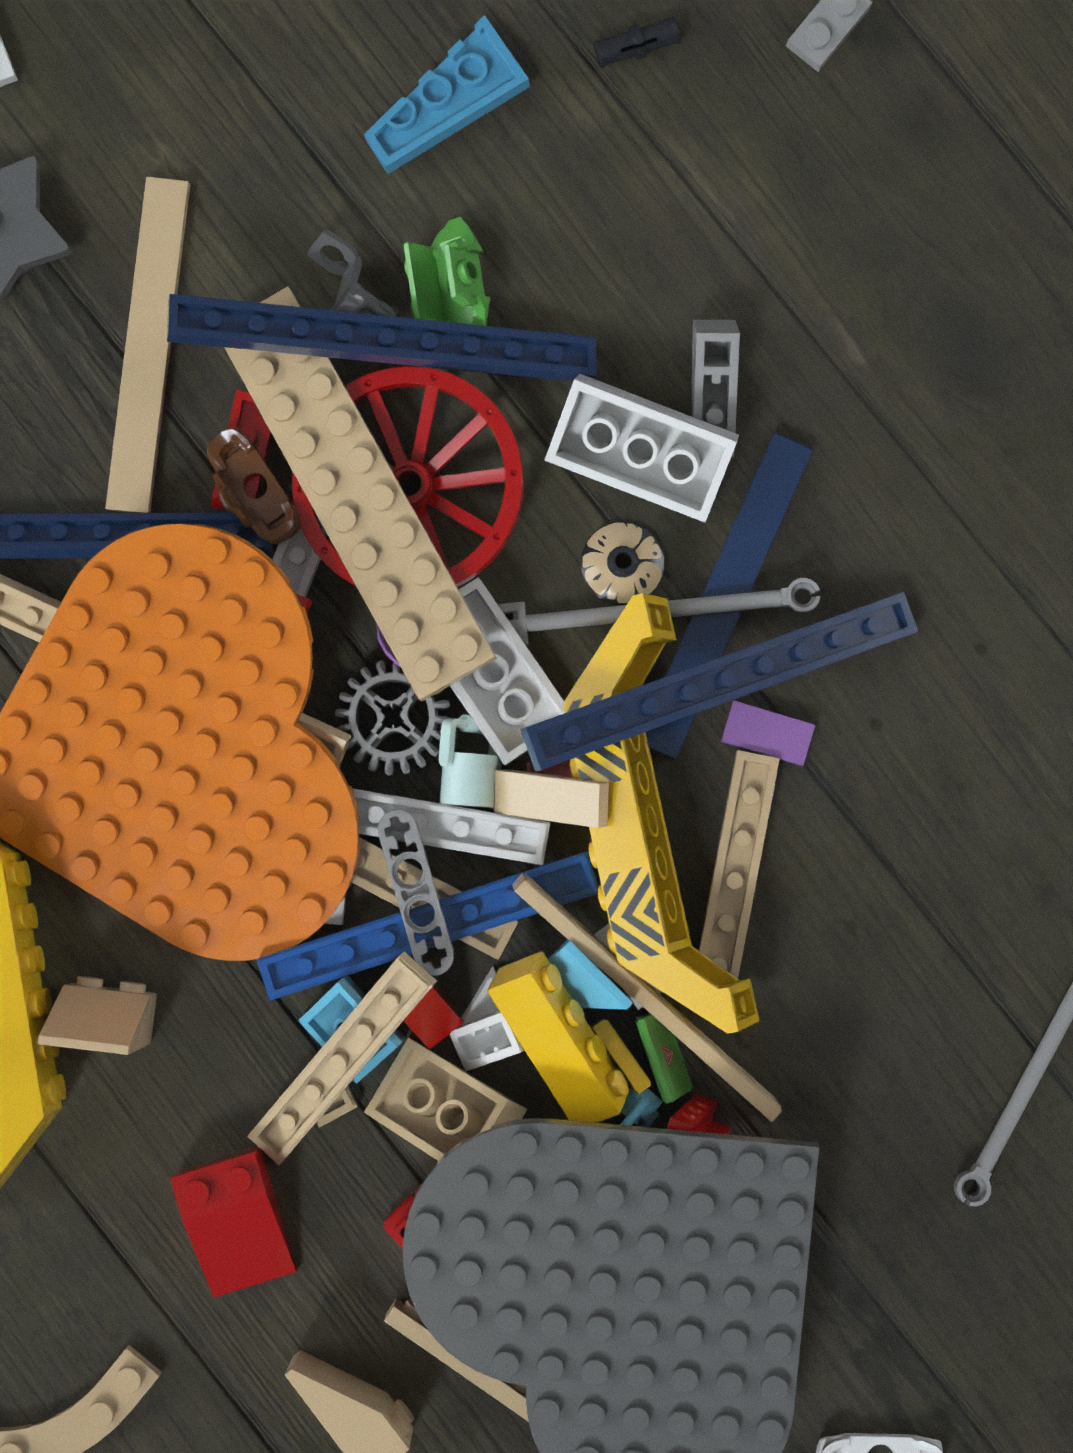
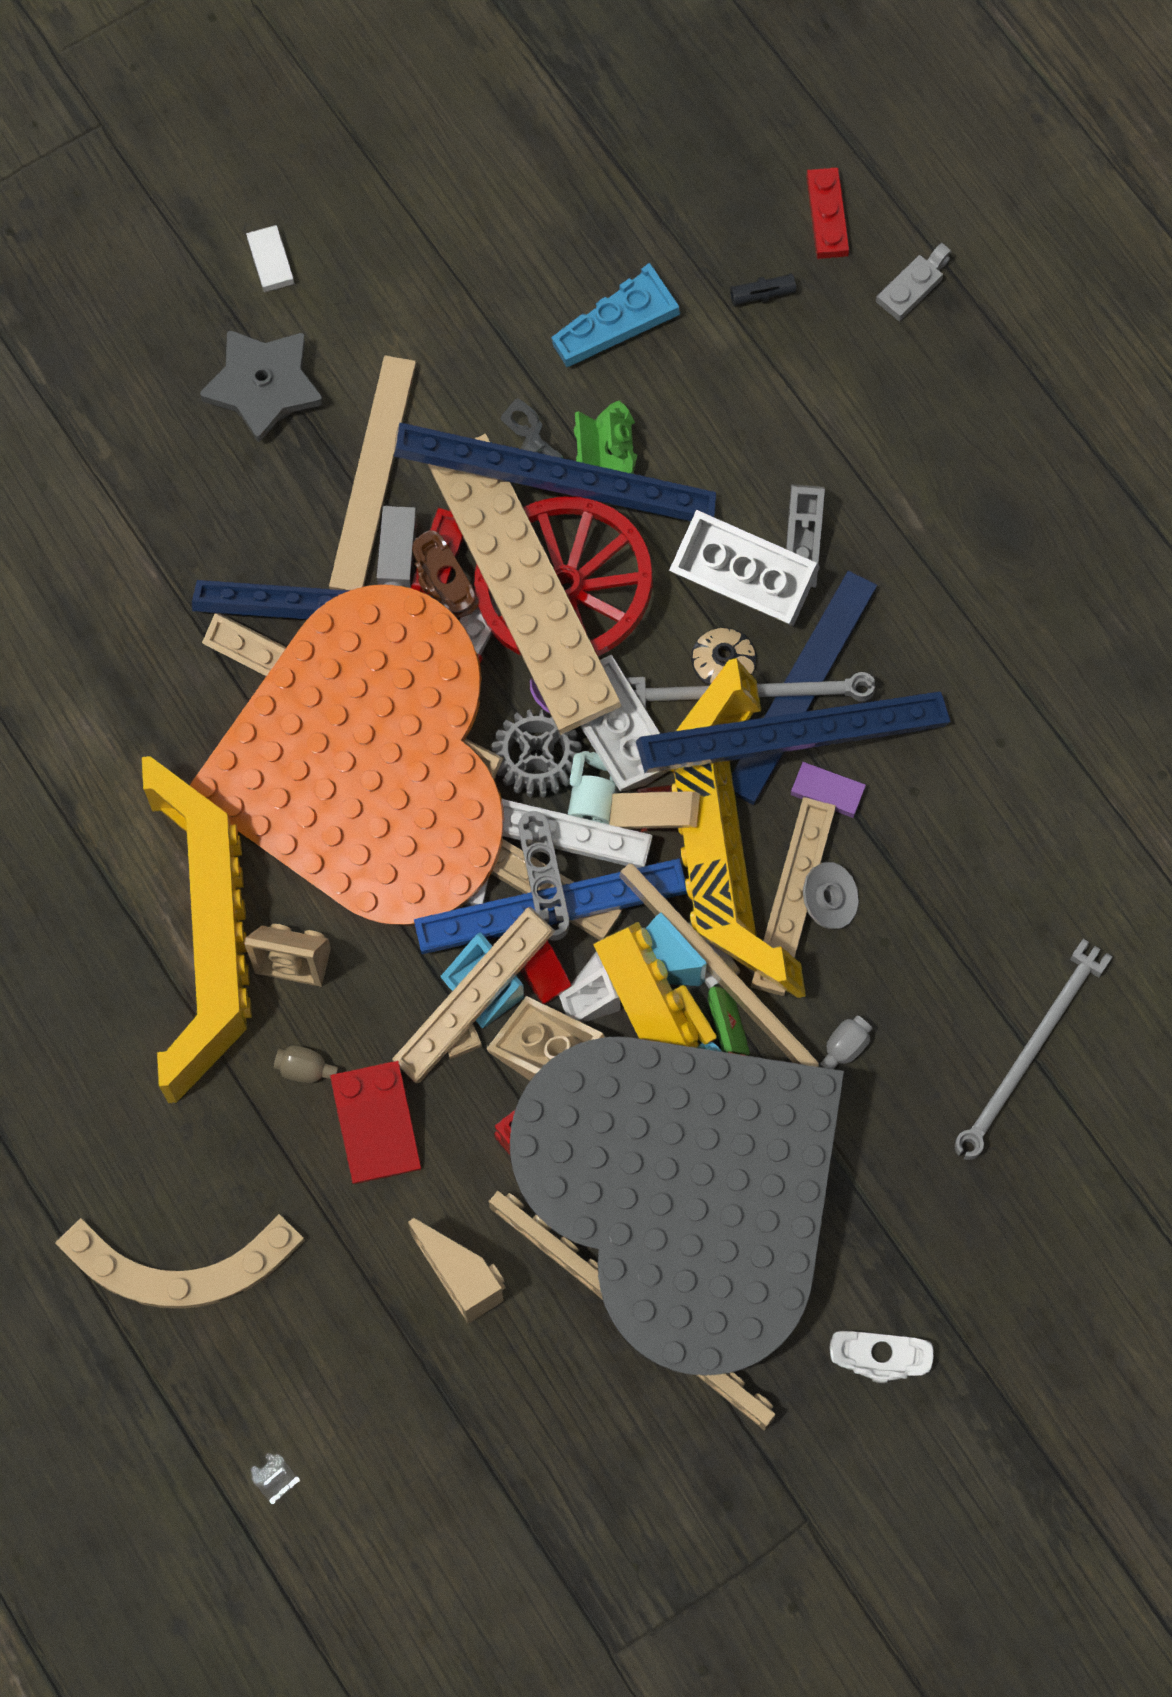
camera: 10 degrees right, 15 degrees down
none -> dark tan plant [274,1045,338,1083]
none -> light grey brick [377,506,417,588]
none -> light grey dish [803,862,859,929]
none -> light grey plant [819,1015,873,1069]

